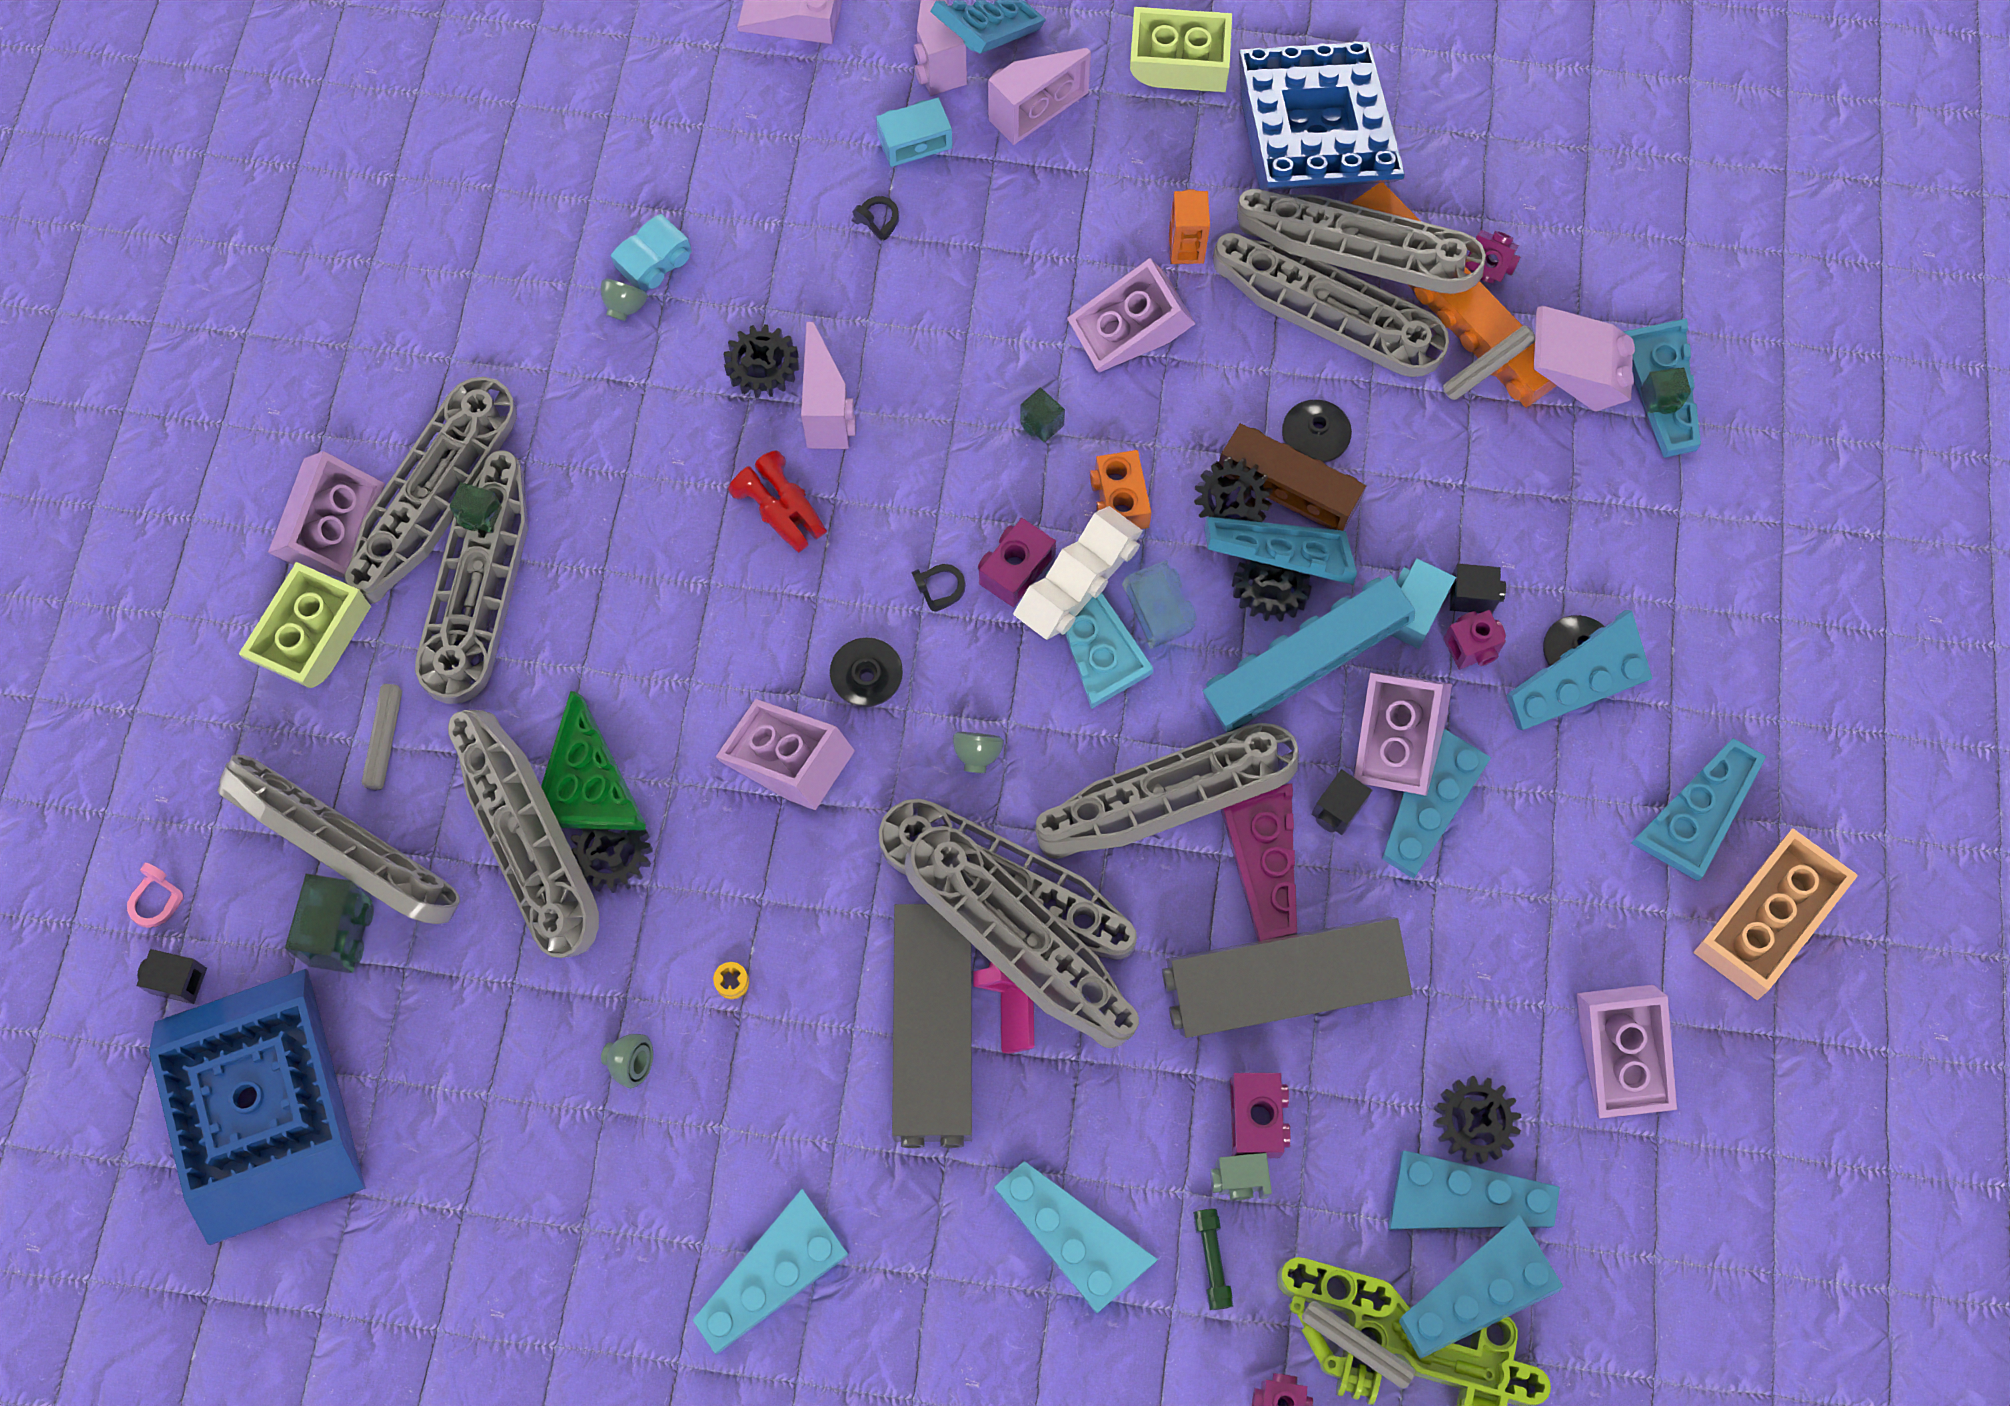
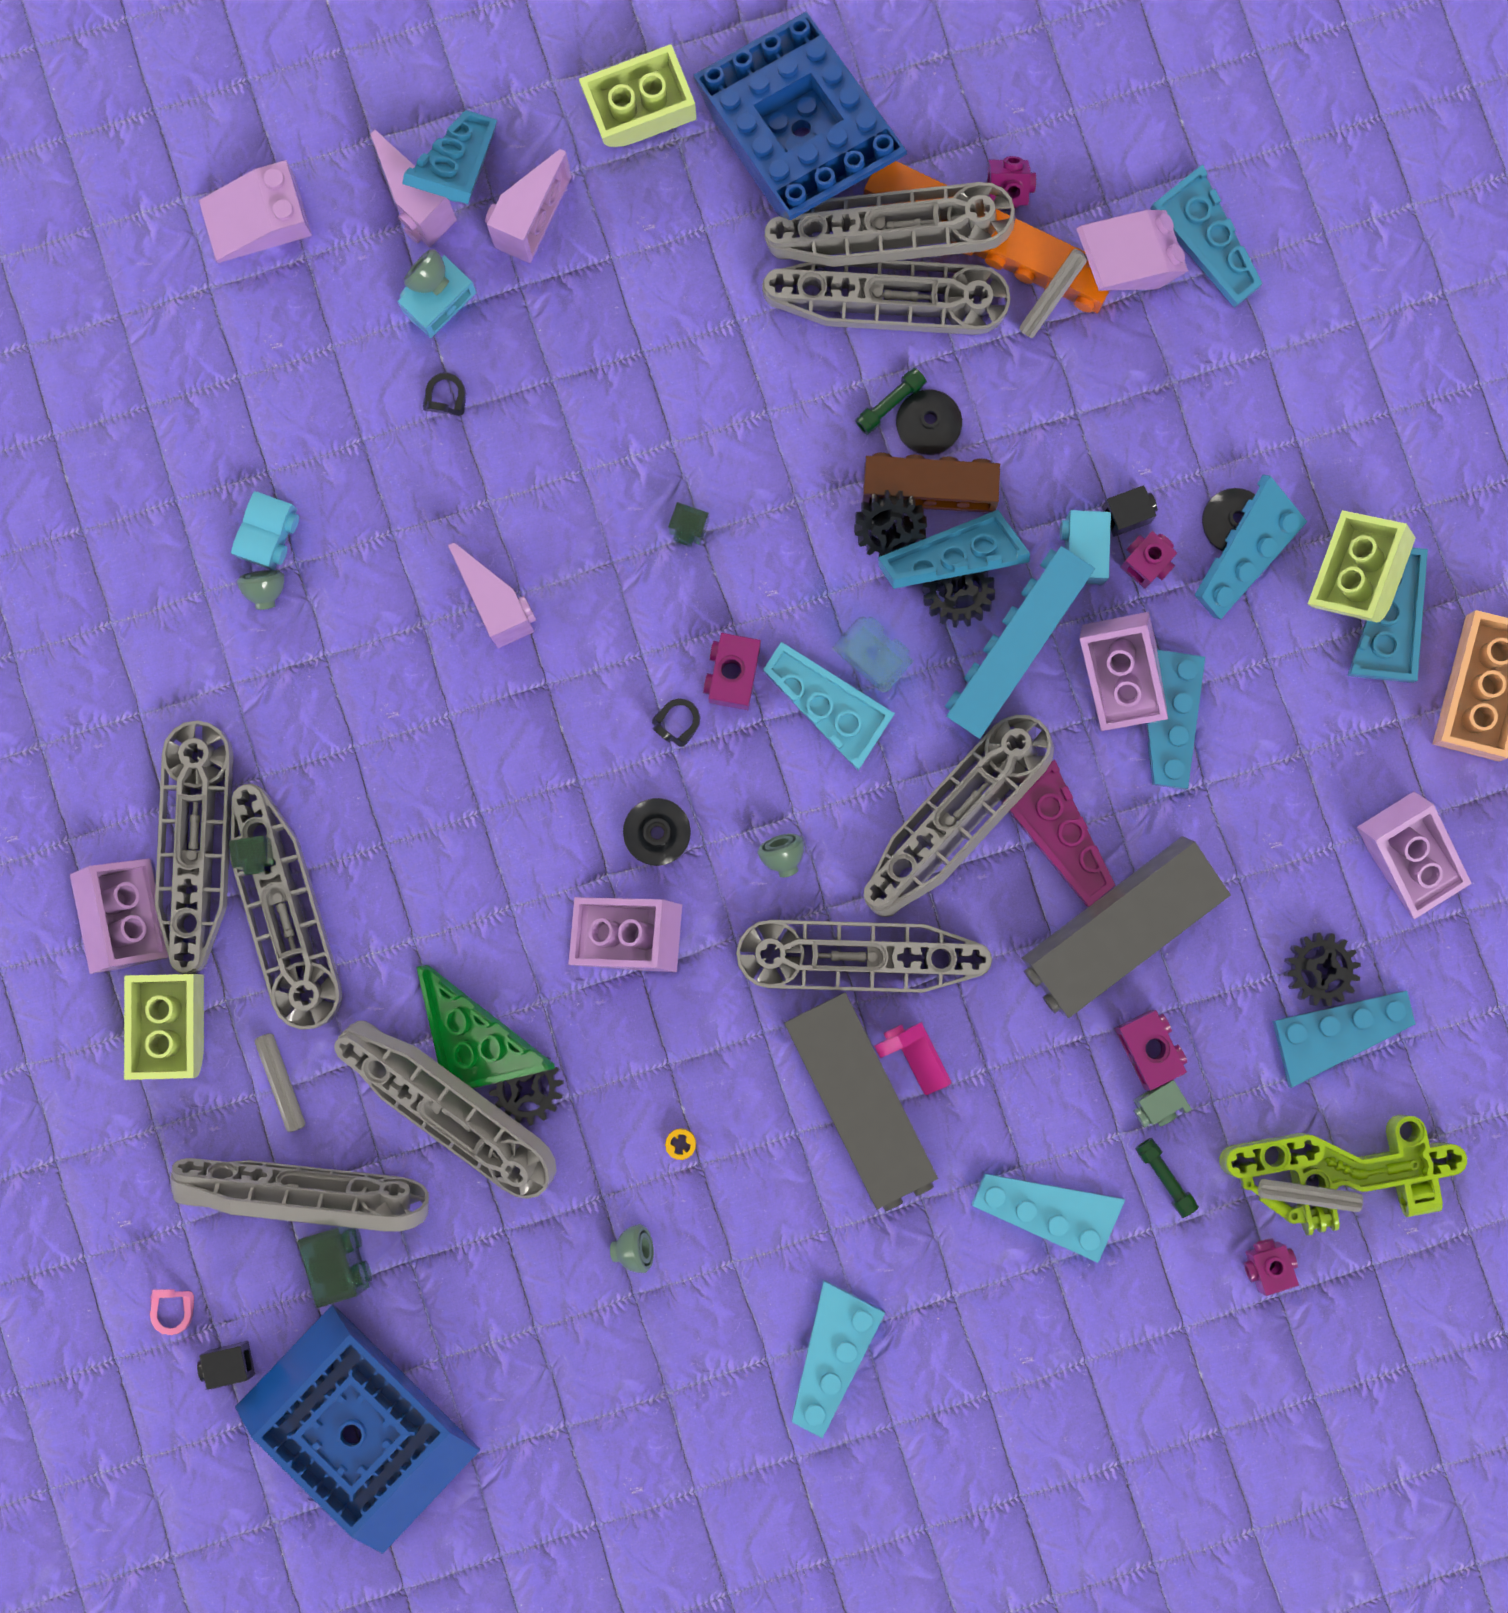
camera: 25 degrees left, 15 degrees up
black gear [723,324,799,398] -> none
red piece [728,450,827,553] -> none
light grey beam [905,826,1139,1048] -> none
white brick [1013,506,1143,640] -> none
lavender slope [1067,258,1196,373] -> none
orange brick [1090,450,1152,529] -> none
orange brick [1169,189,1210,264] -> none
black brick [1311,769,1373,835] -> none
dark azure wing [1399,1214,1563,1359] -> none
clear green plate [1640,367,1691,414] -> none
none -> sand green brick [404,249,449,296]
none -> dark green bar [855,368,927,435]
none -> yellowish green brick [1308,510,1416,623]

